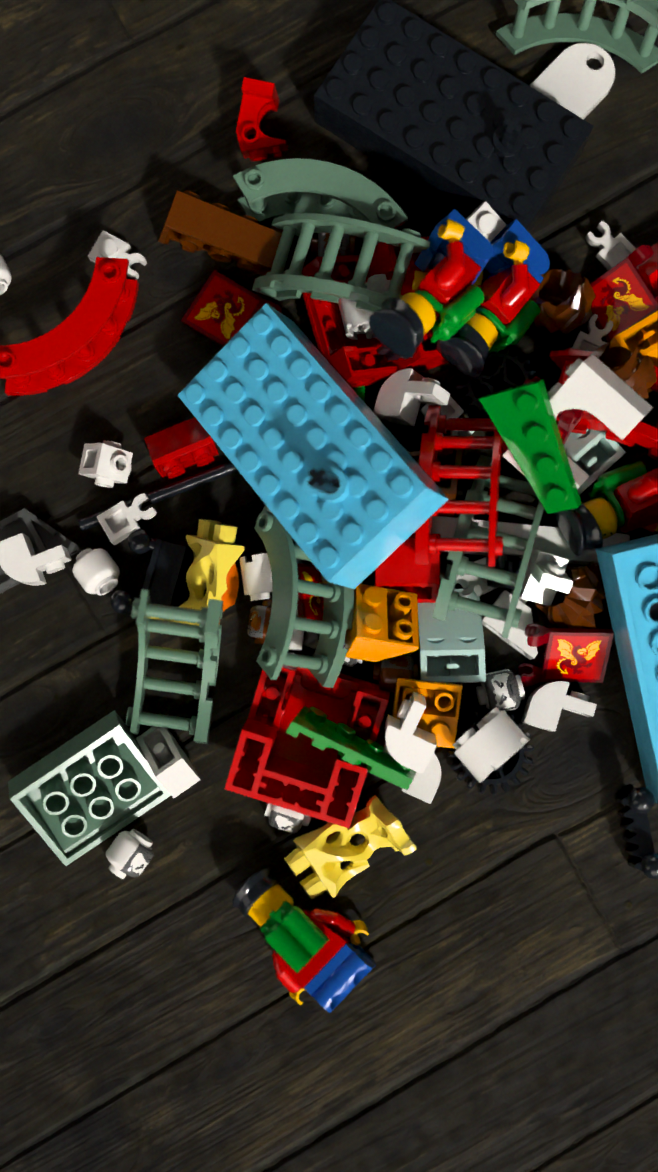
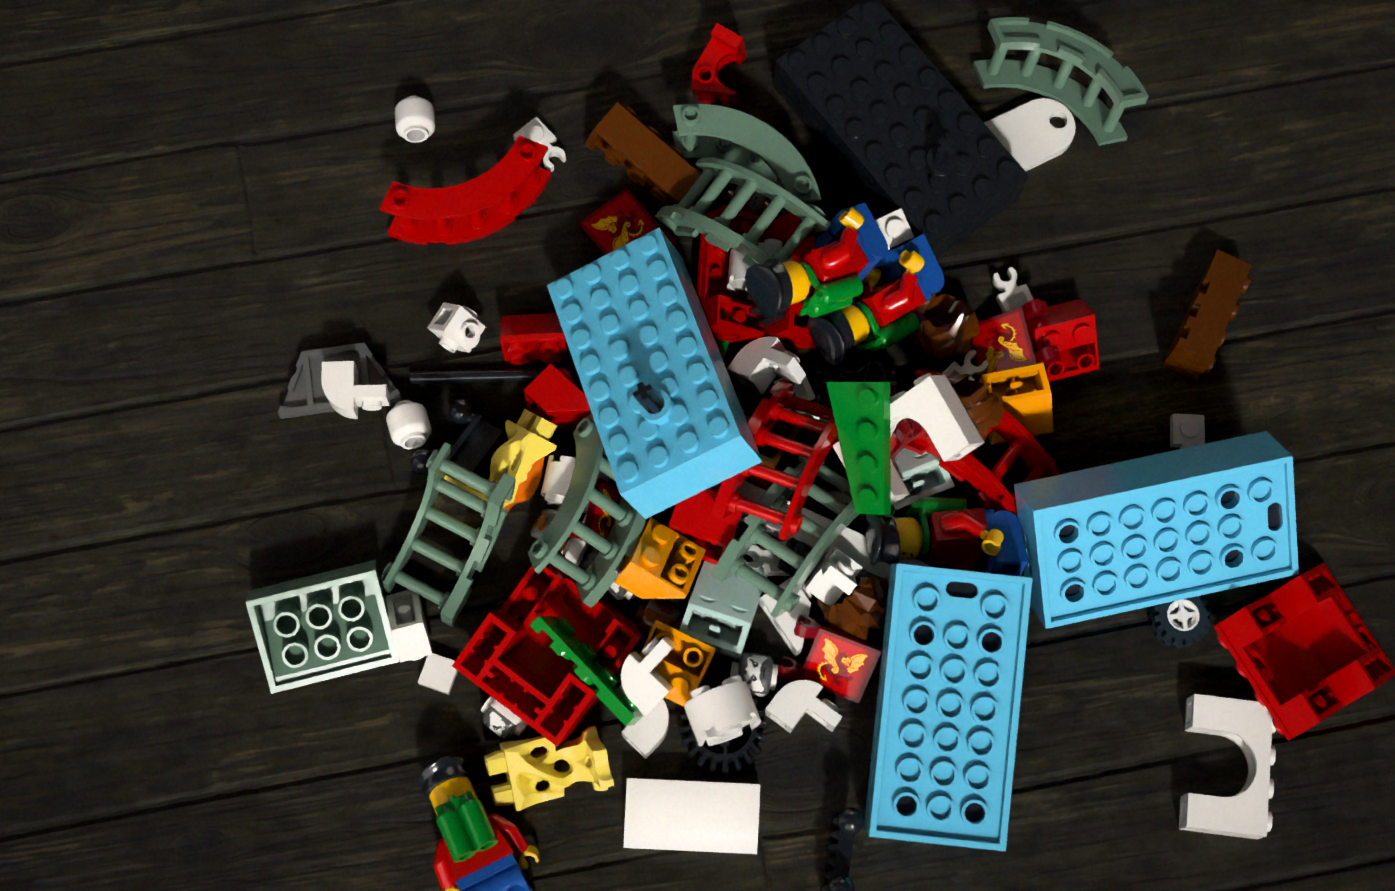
camera: 15 degrees right, 10 degrees down
white plate [97,493,157,545] -> none
white head [106,829,154,879] -> none
none -> white tile [417,653,458,695]
none -> red slope [524,363,591,429]
none -> white slope [624,778,760,854]

